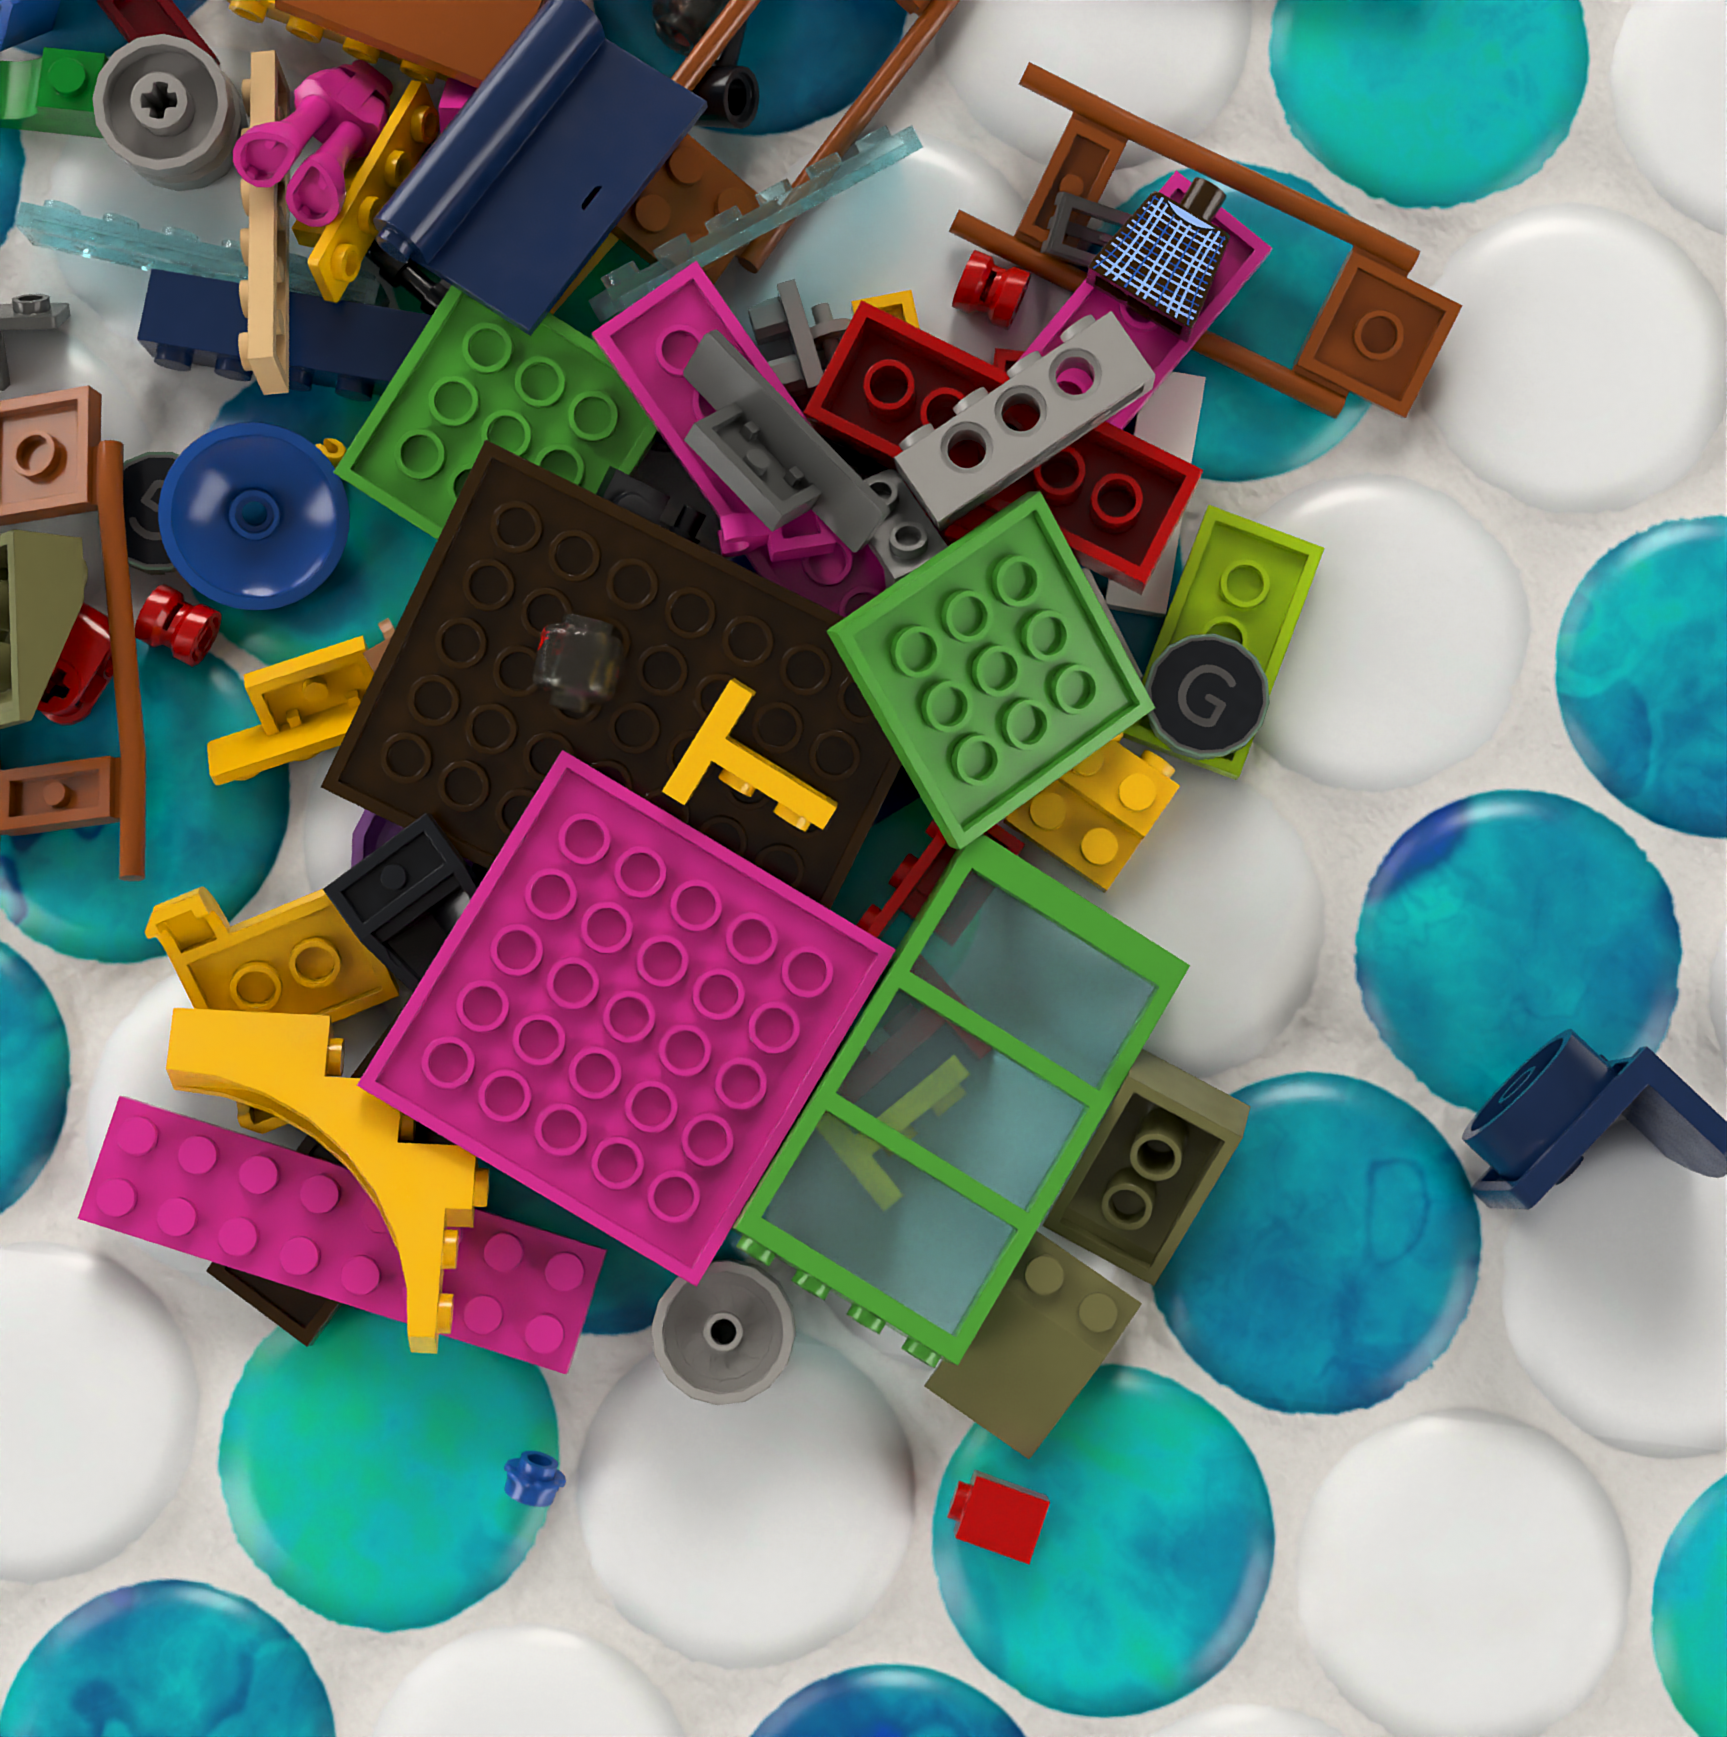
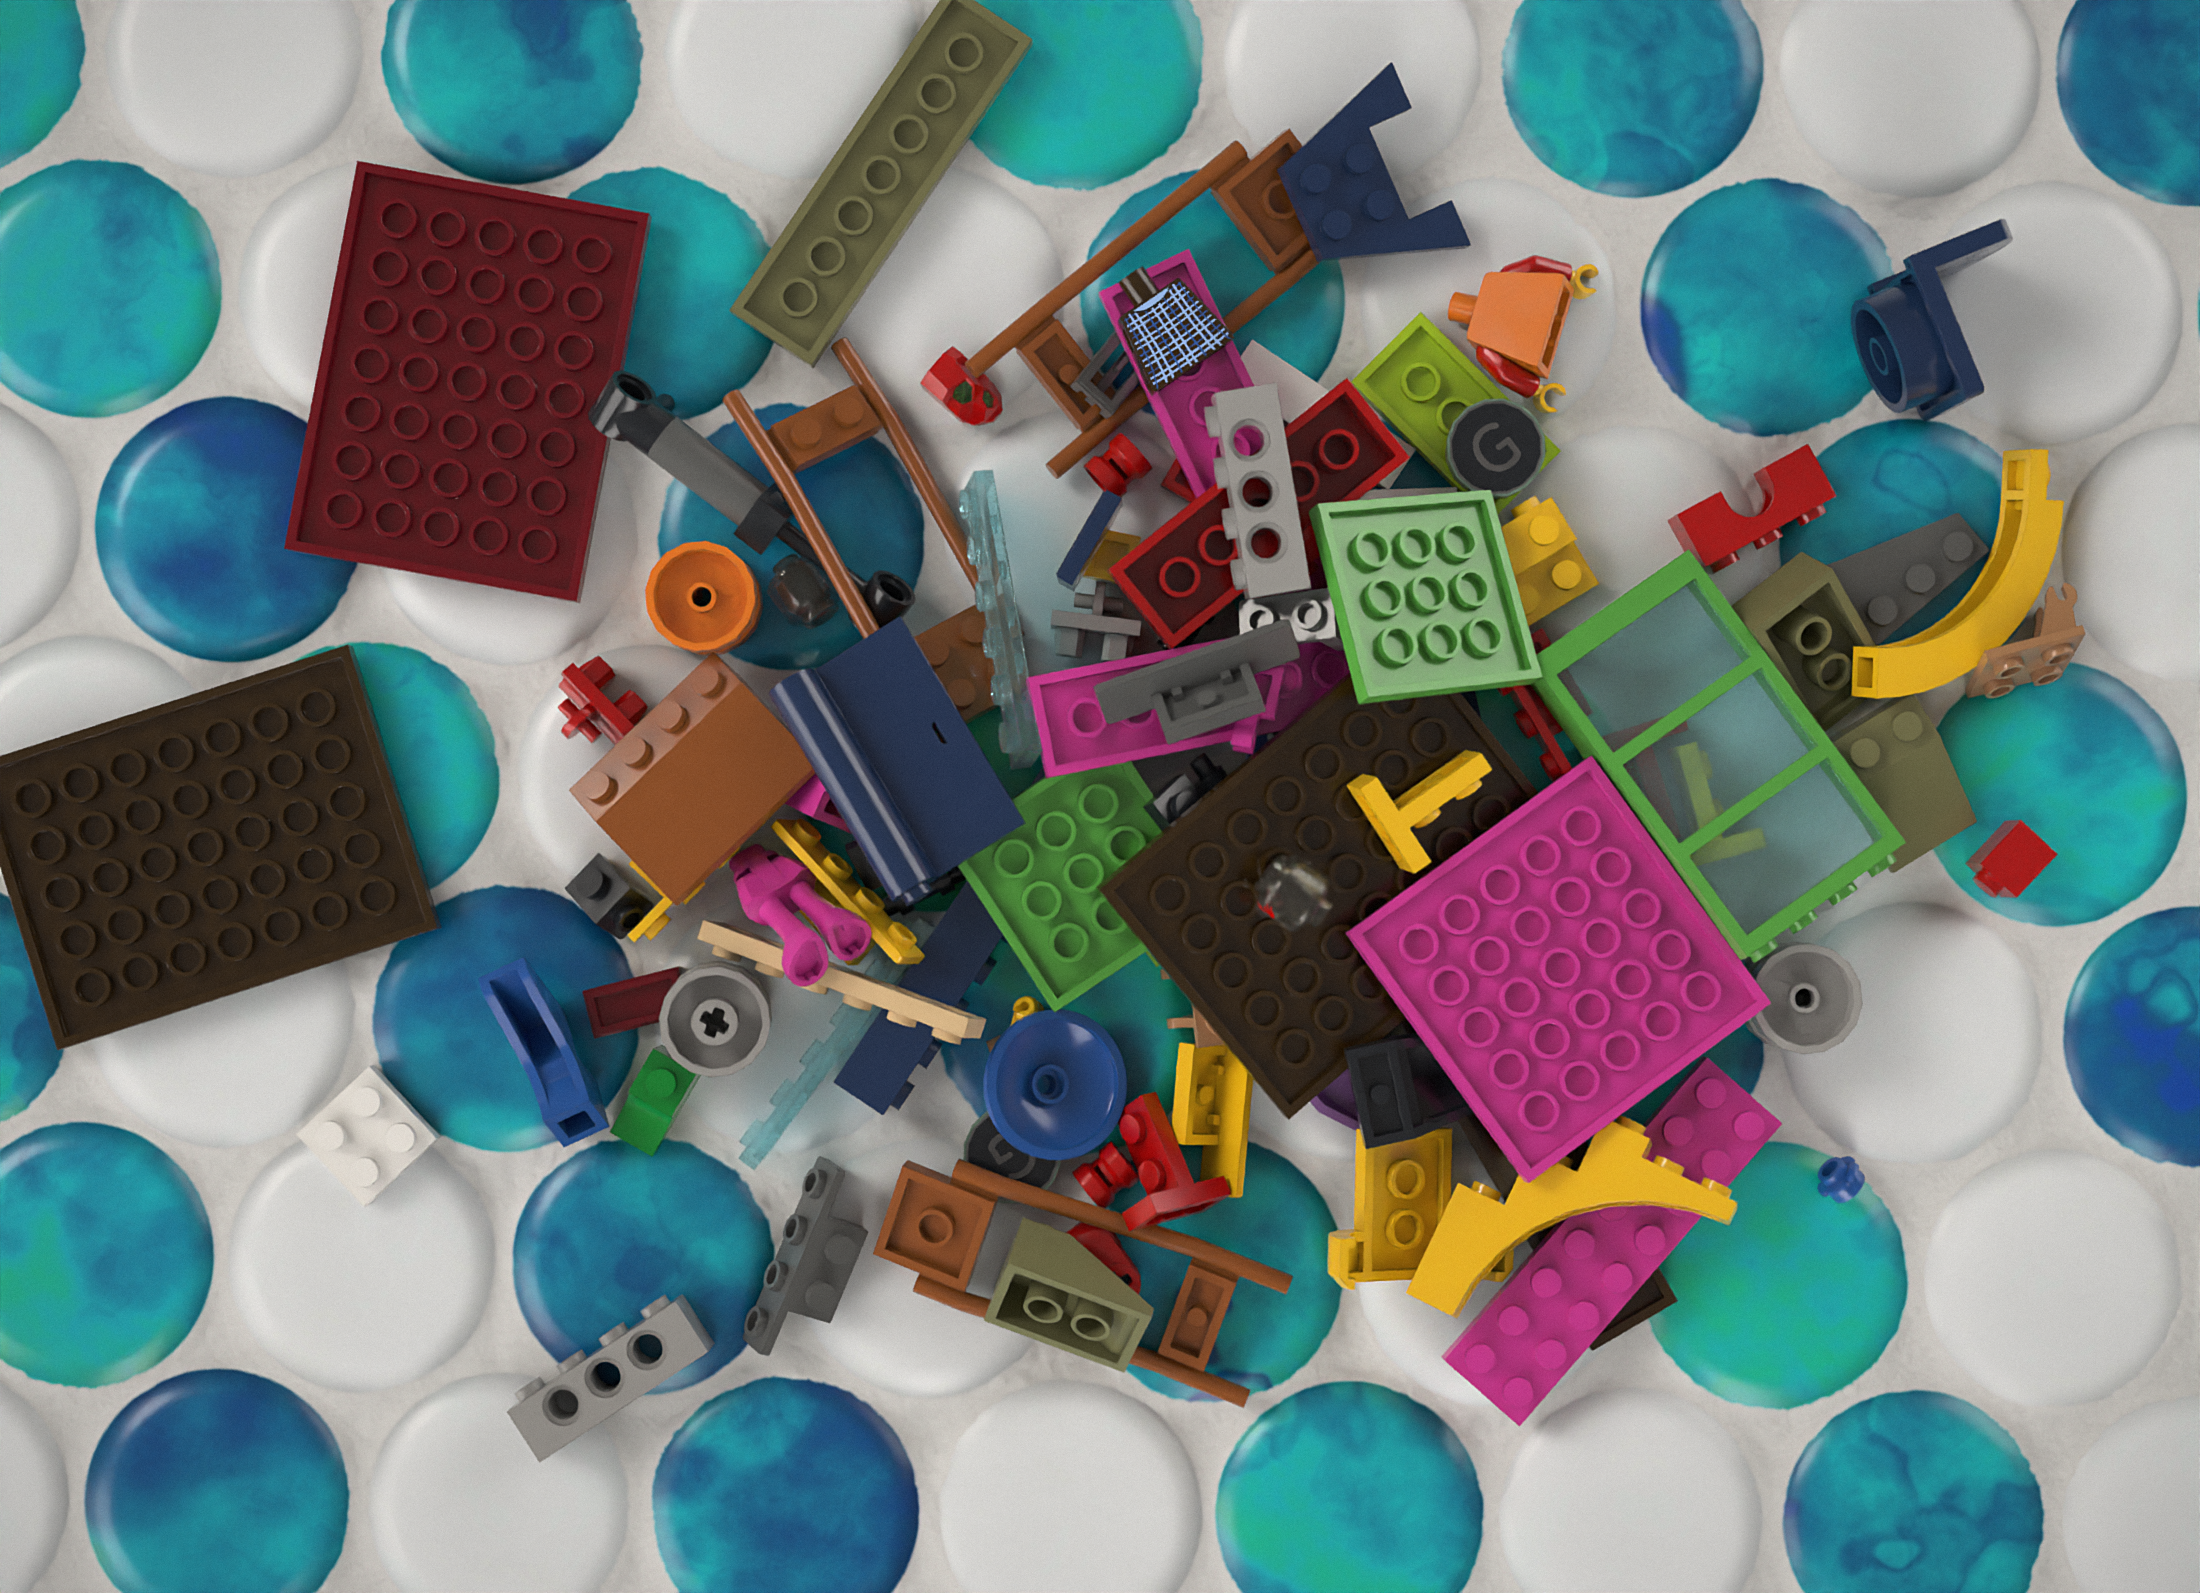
camera: 70 degrees left, 5 degrees up
none -> red rock [920,346,1003,426]
none -> dark blue tile [1056,490,1123,592]
none -> red bracket [1118,1092,1231,1232]
none -> dark blue wing [1277,62,1471,262]
none -> orange torso [1448,255,1599,413]
none -> red arch [1667,444,1837,574]
none -> dark grey wing [1827,513,1990,646]
none -> yellow arch [1851,449,2064,698]
none -> medium nougat plate [1965,583,2086,699]

